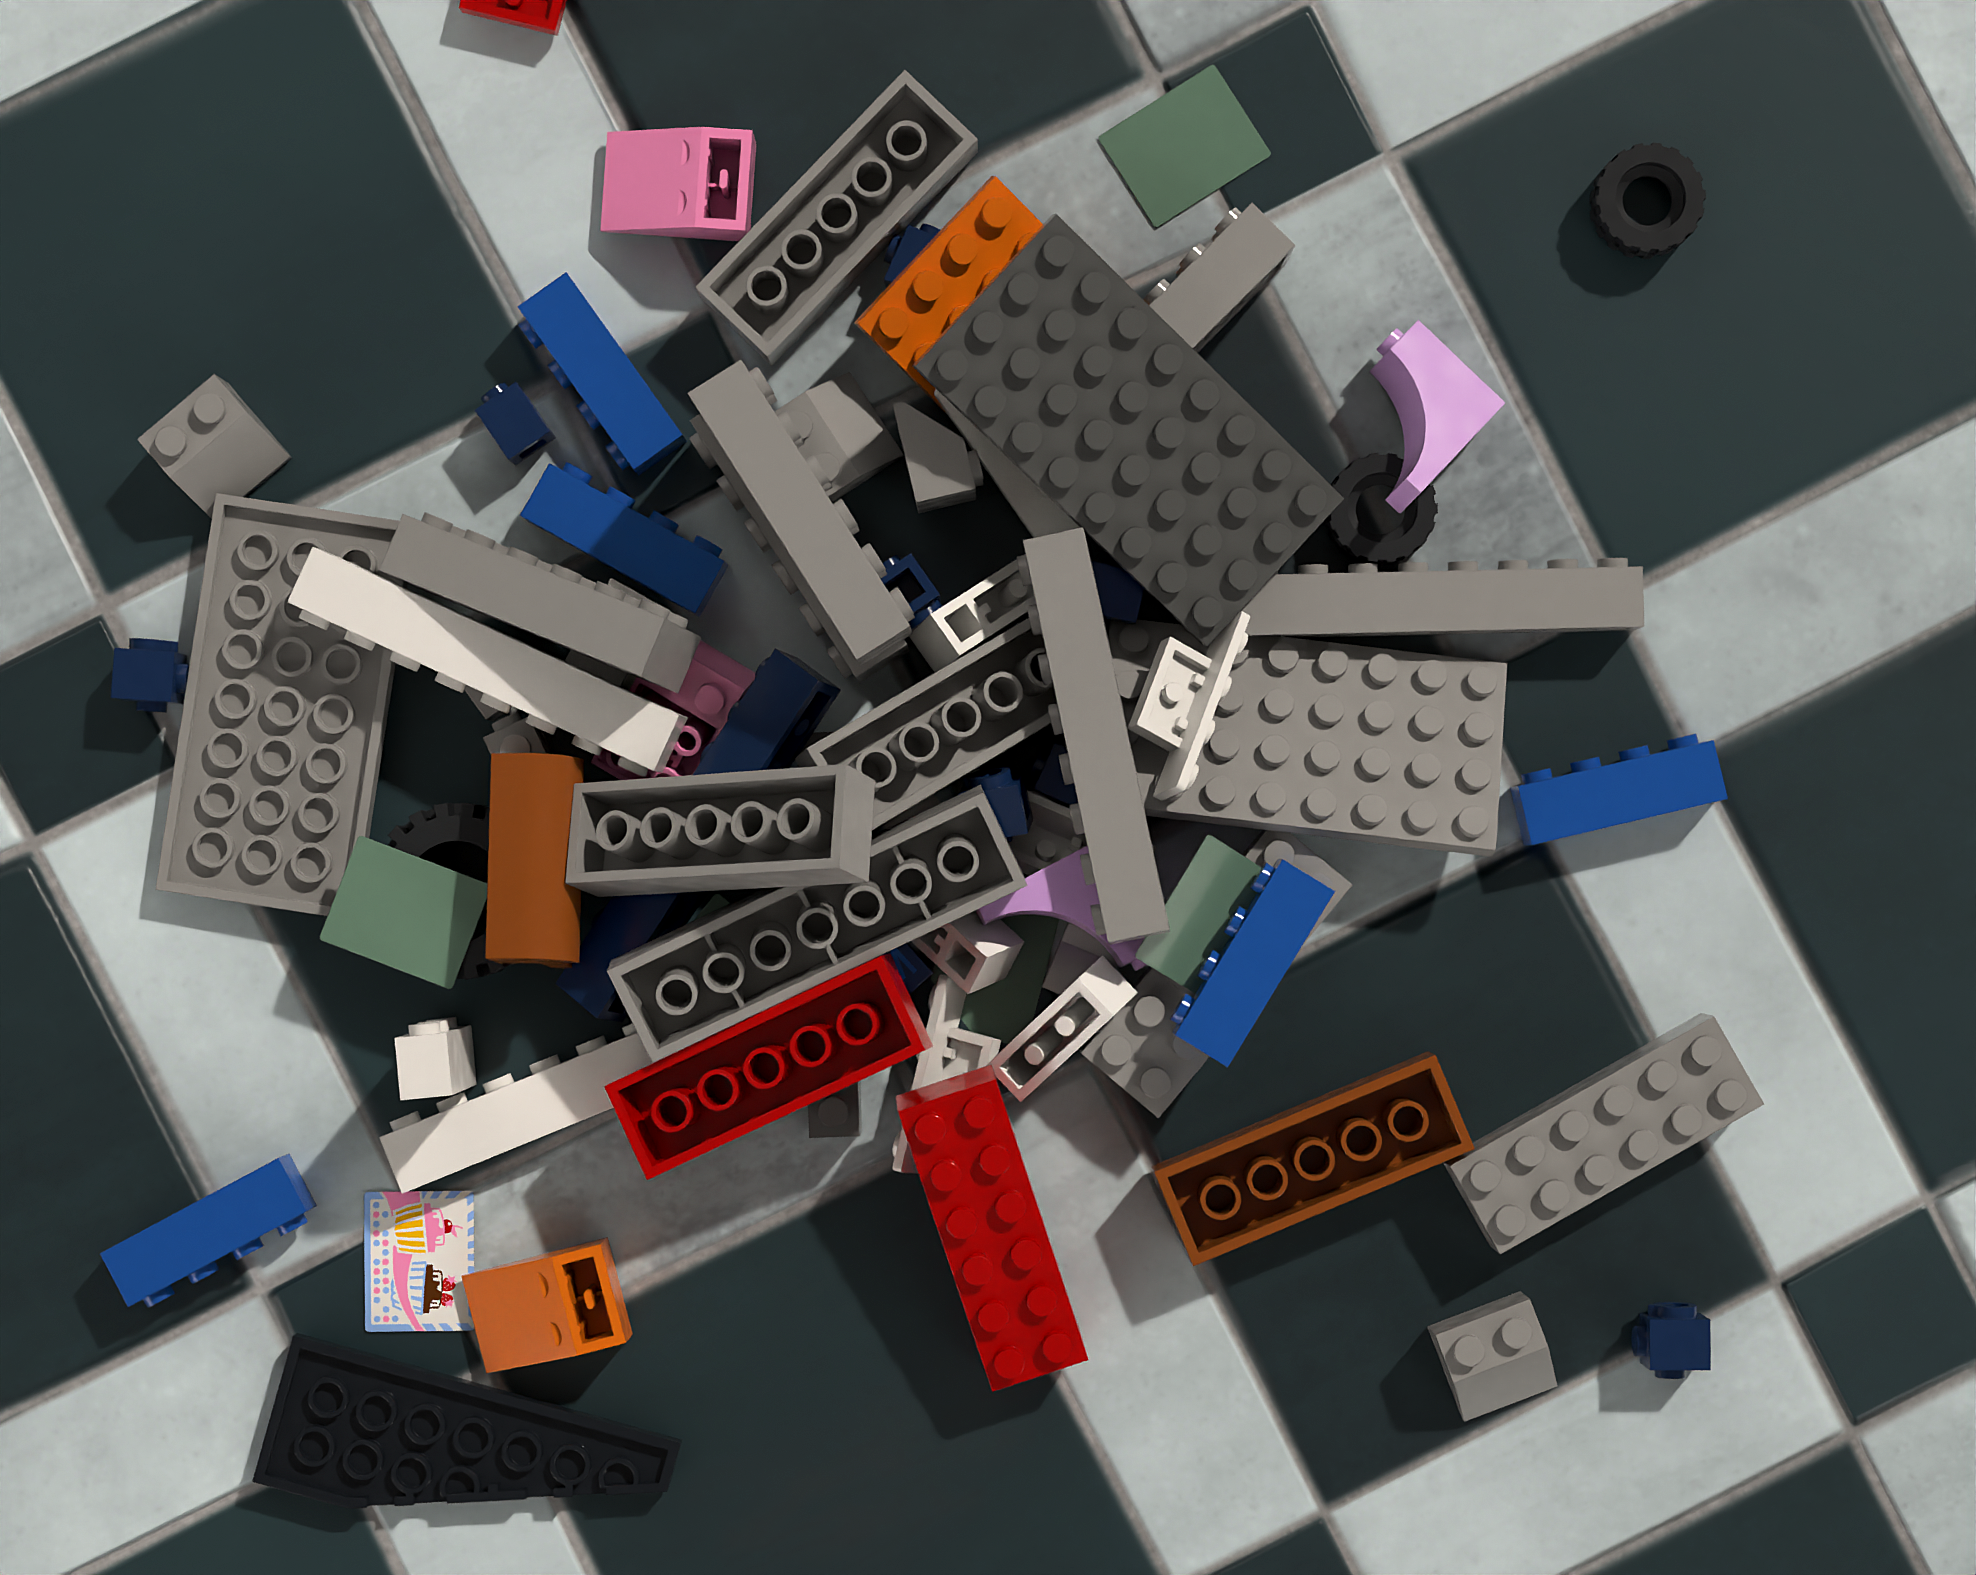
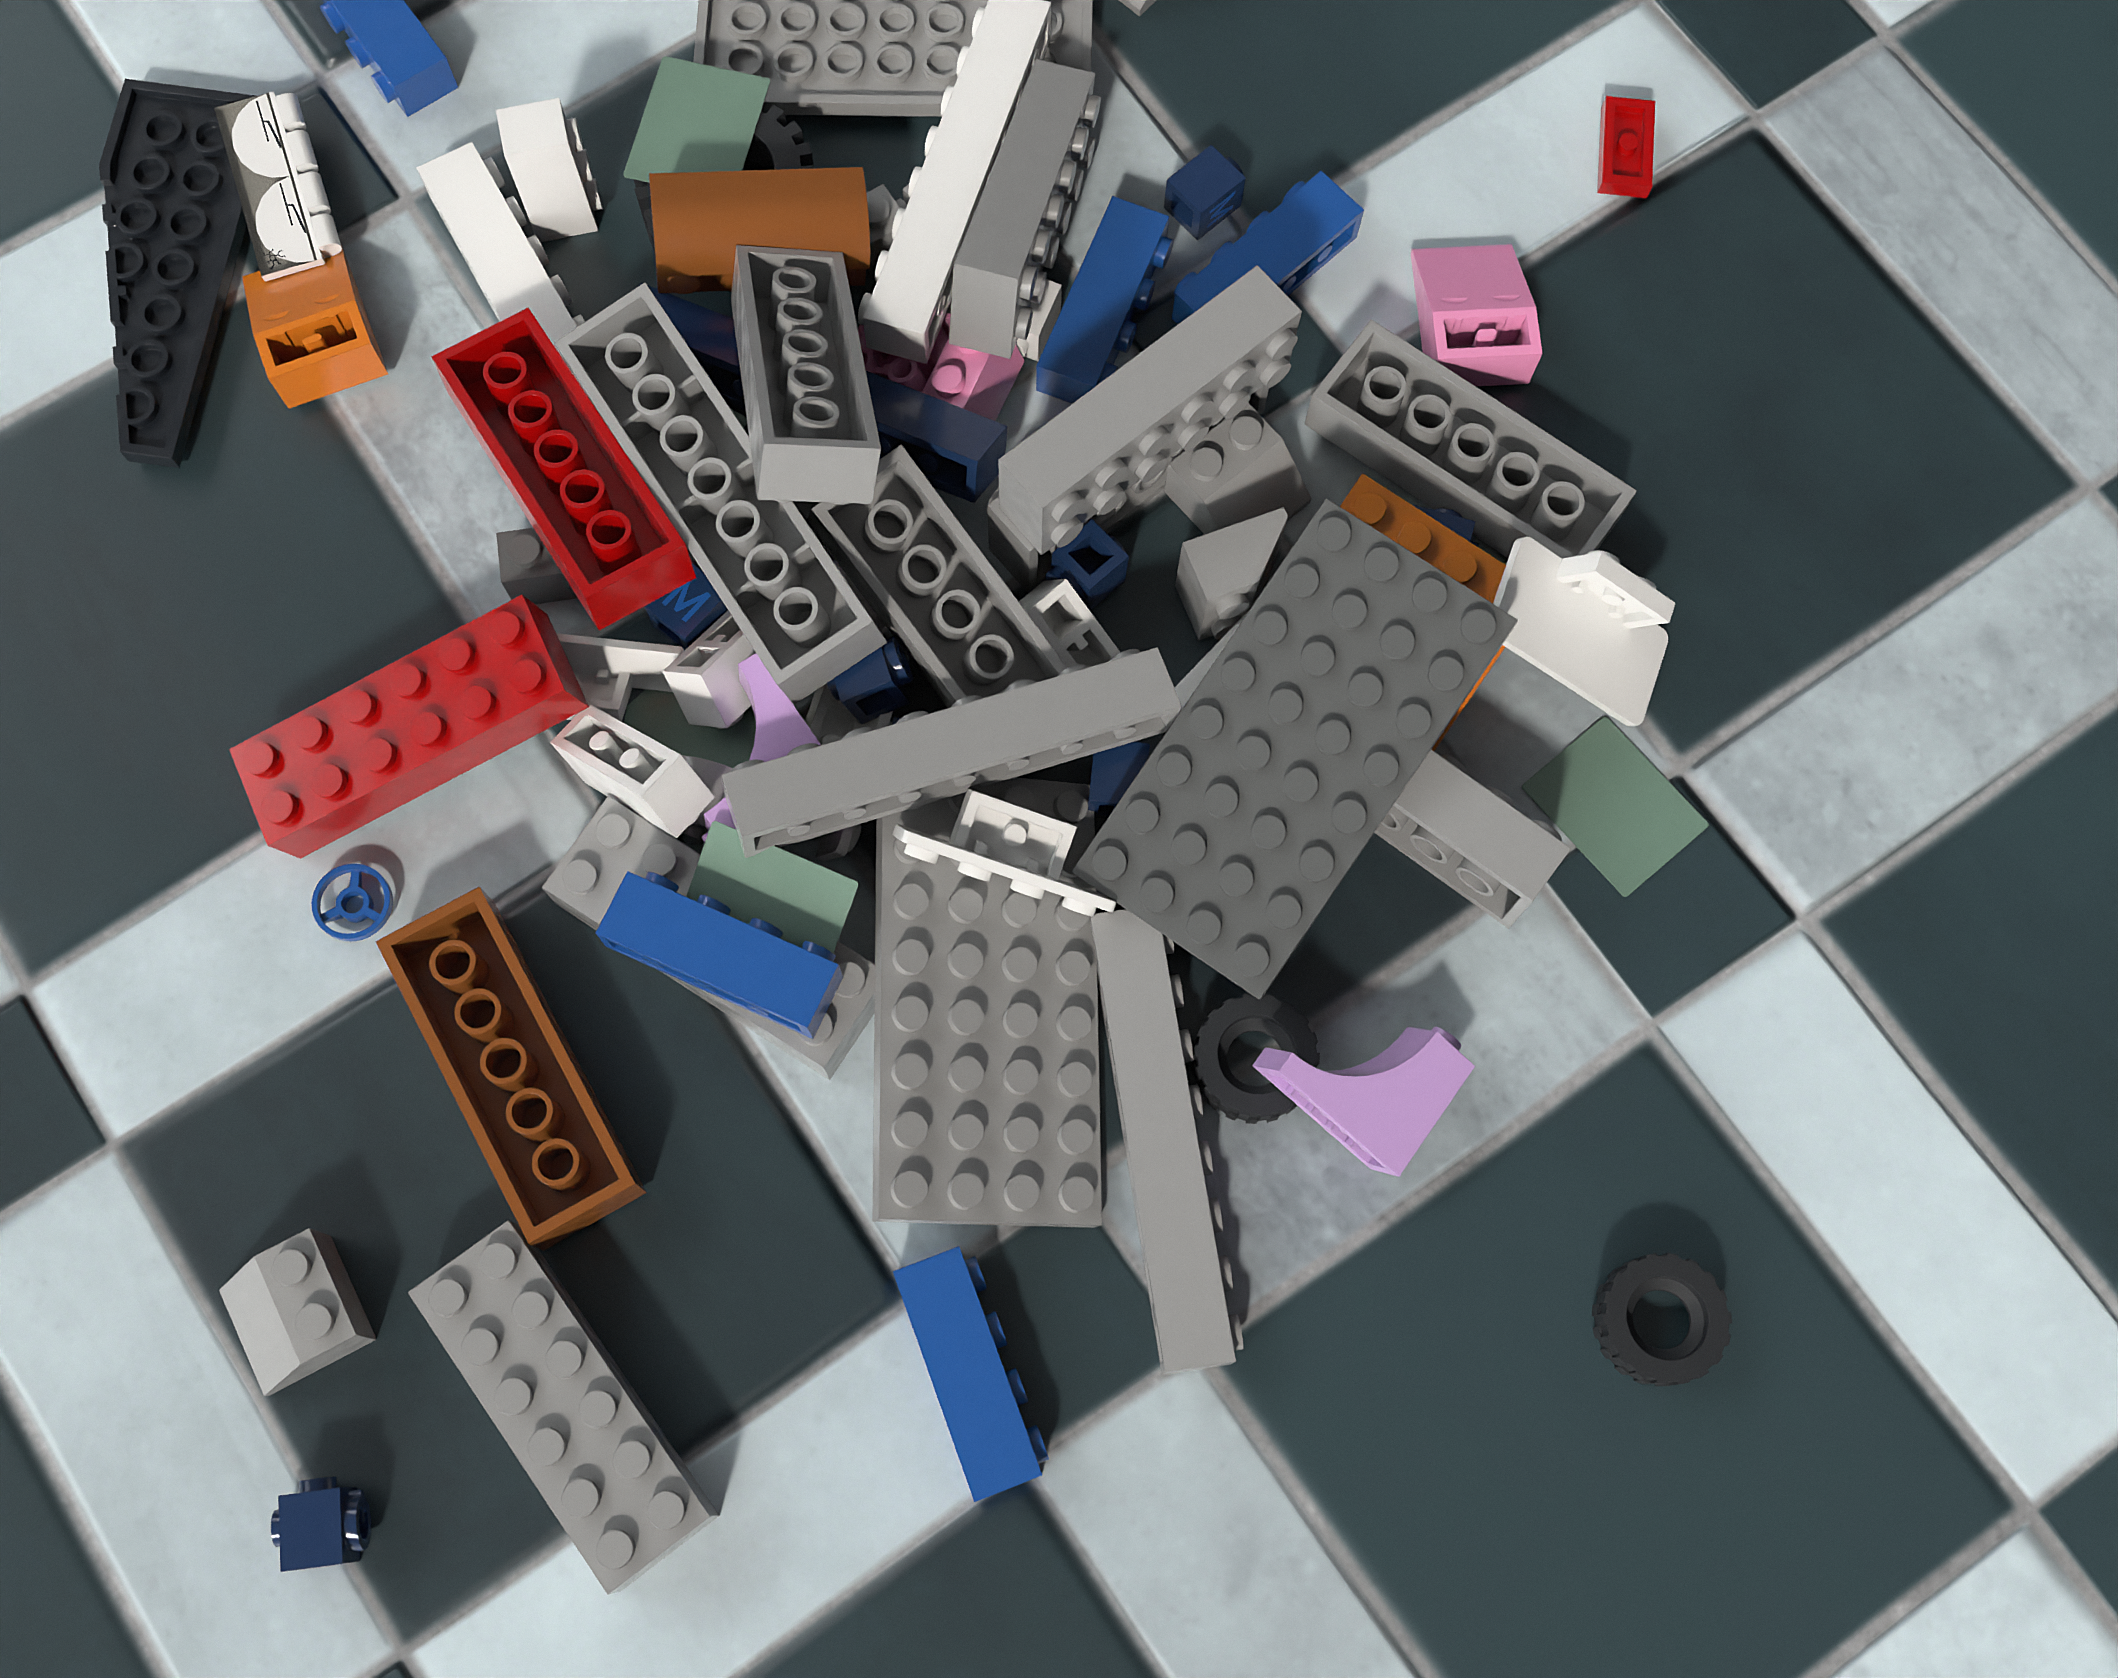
camera: 80 degrees right, 15 degrees down
sticker [364,1191,475,1332] -> none
none -> white windscreen [214,91,342,282]
none -> blue piece [311,864,393,942]
none -> white bracket [1493,537,1675,726]

